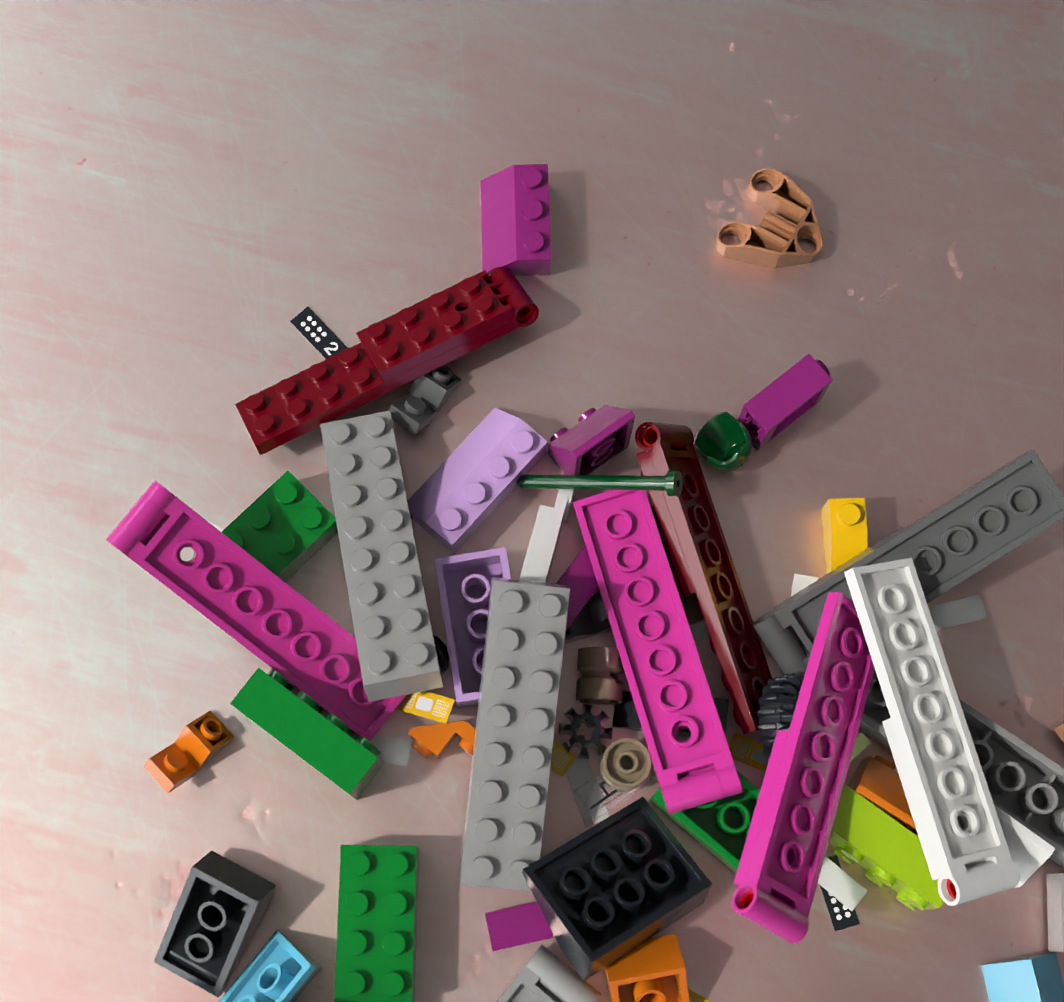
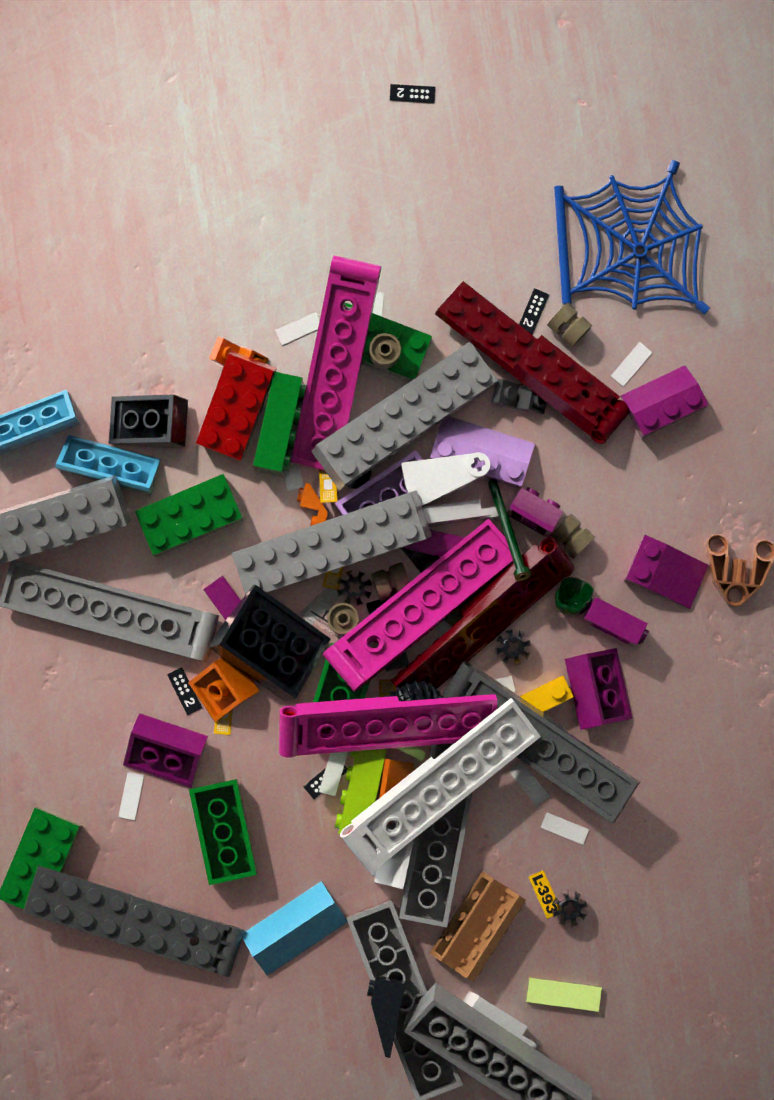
camera: 65 degrees right, 10 degrees up
none -> red brick [196,351,277,461]
none -> white sticker [275,312,320,345]
none -> dark tan wheel [369,333,401,369]
none -> white piece [401,452,490,507]
none -> black piece [495,629,532,666]
none -> white sticker [541,812,589,845]
none -> dark tan wheel [547,303,593,348]
none -> dark tan wheel [550,513,595,559]
none -> blue animal [554,160,710,315]
none -> magenta slope [565,648,633,730]
none -> white sticker [611,342,652,387]
none -> magenta slope [624,535,709,609]

